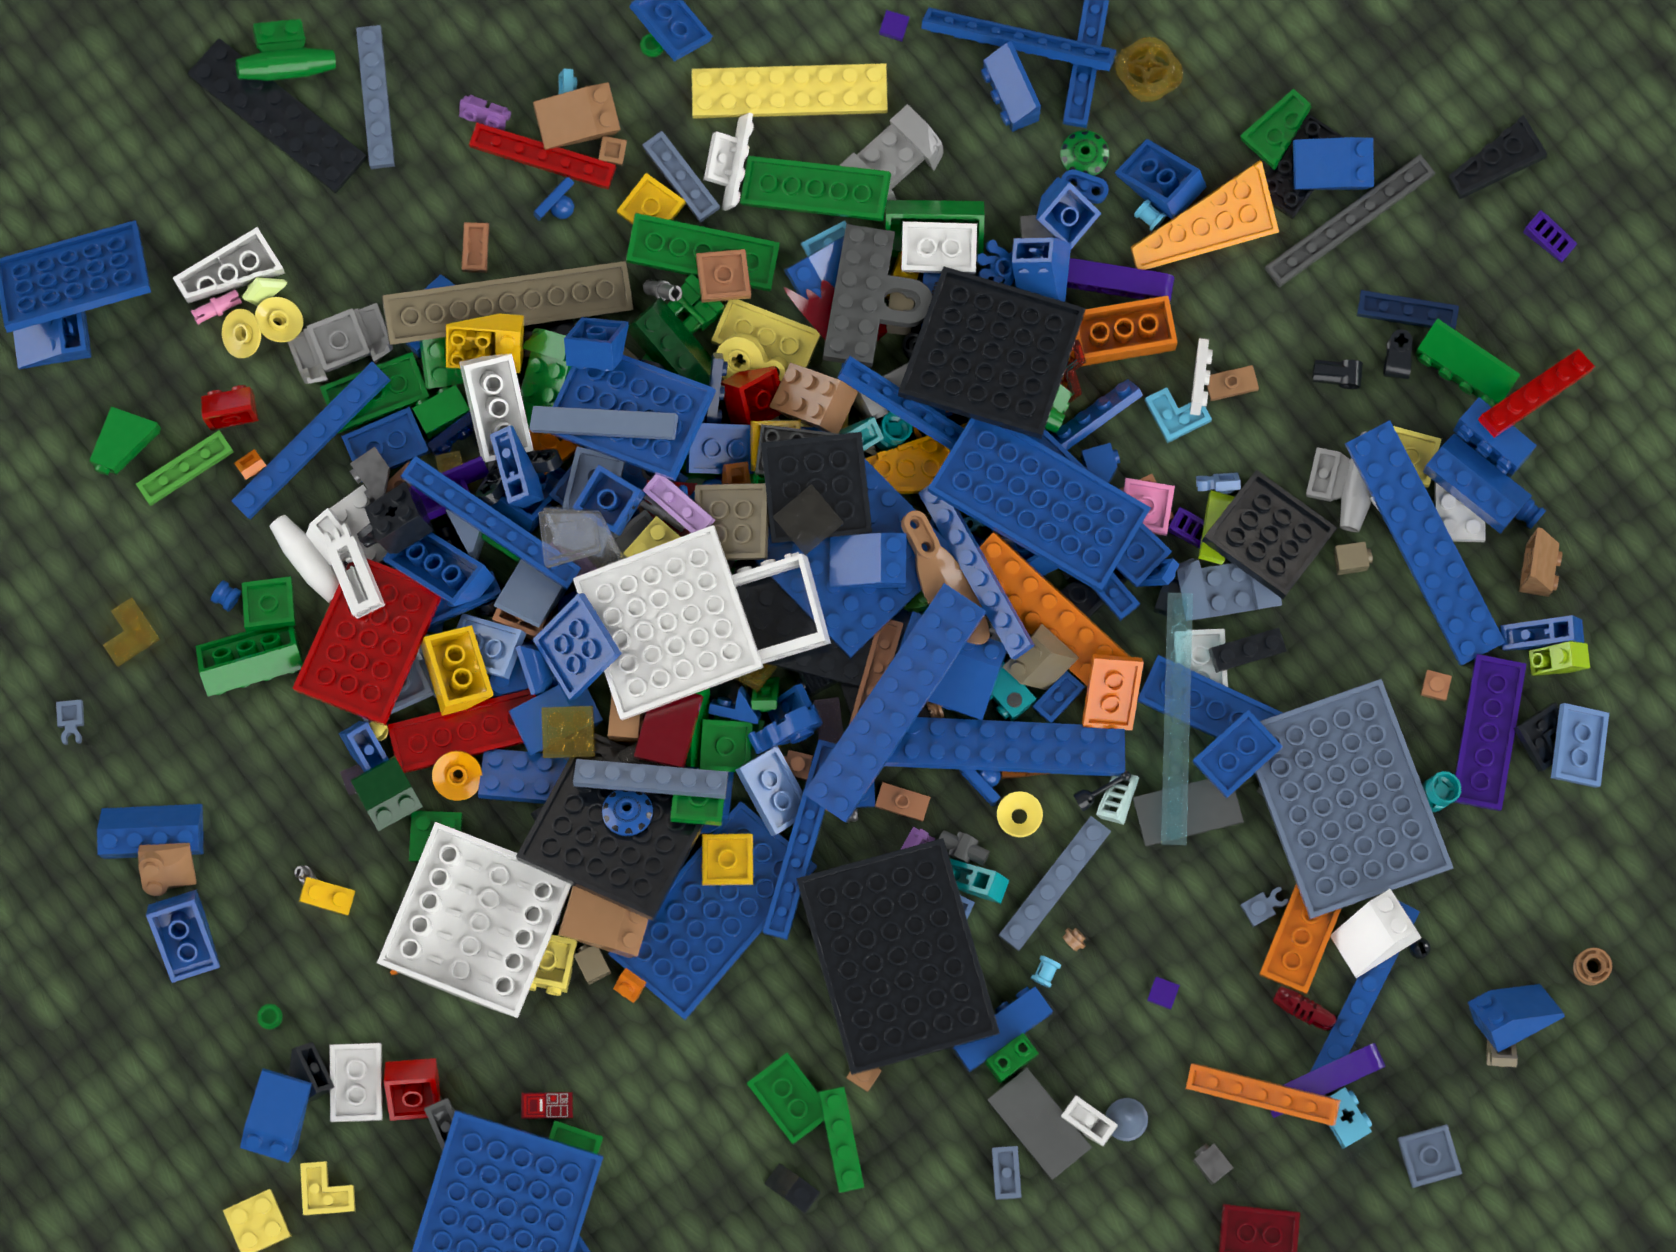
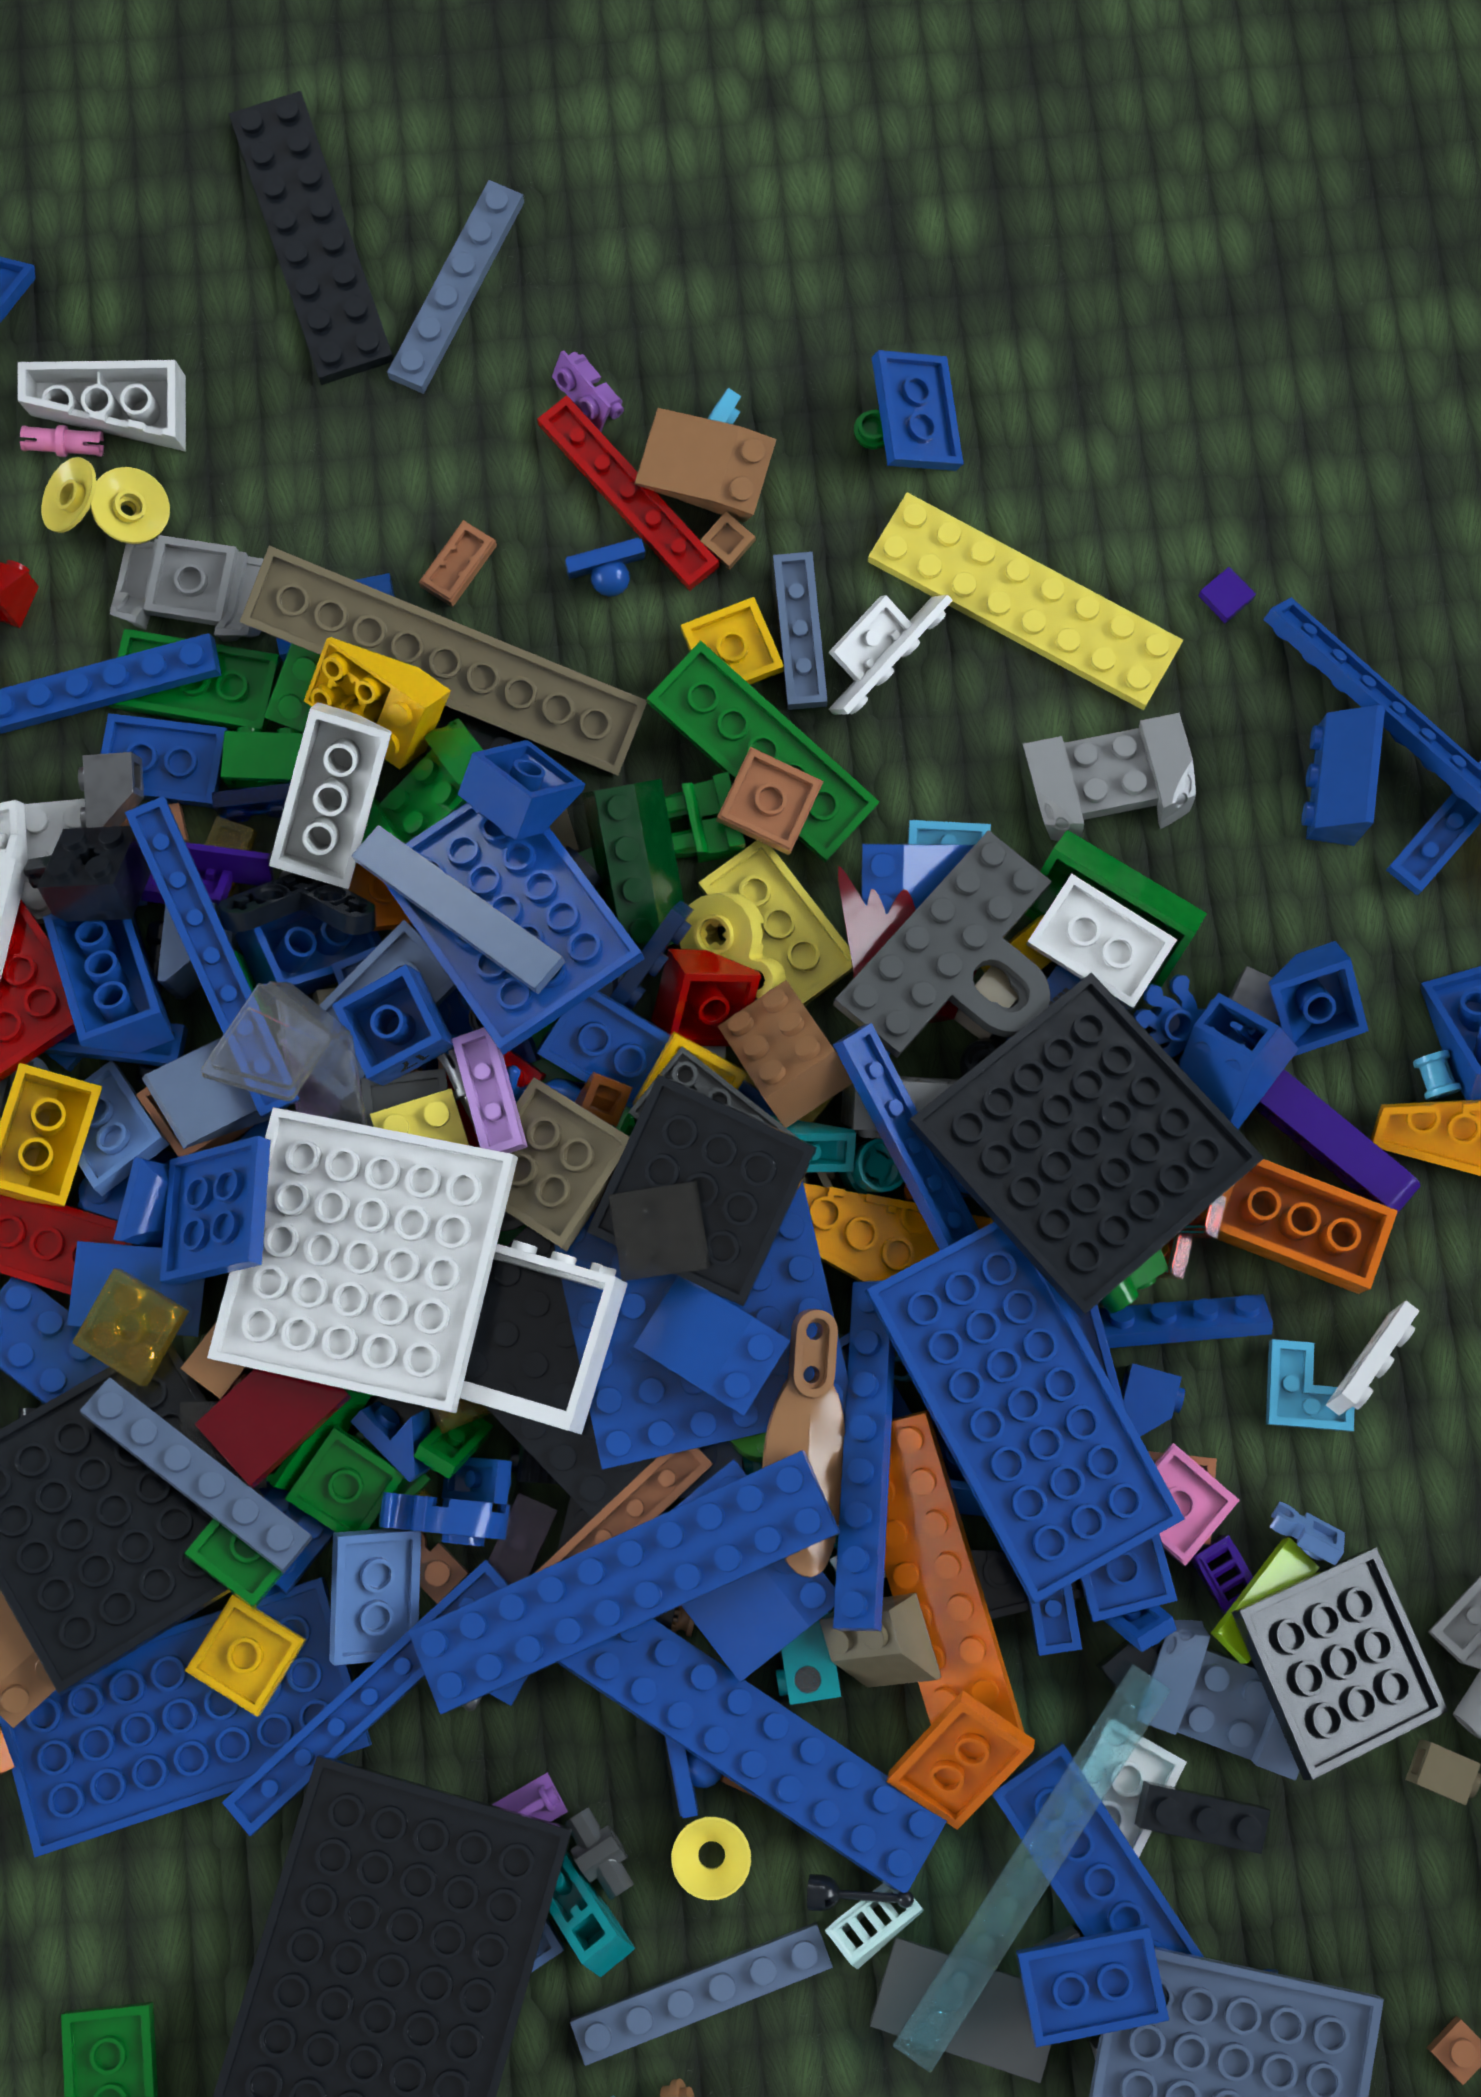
camera: 30 degrees right, 0 degrees up
green plate [236,19,336,81] -> none
yellowish green piece [242,277,287,306] -> none
blue slope [490,425,544,508] -> none
blue dish [602,790,653,836] -> none
flat silver pin [643,279,682,301] -> none
green plate [740,156,891,221] -> none
nougat plate [875,782,930,822] -> none
blue plate [1032,671,1085,723] -> none
green dish [1060,130,1109,176] -> none
blue plate [1061,170,1109,204] -> none
medium nougat plate [1206,365,1259,401] -> none

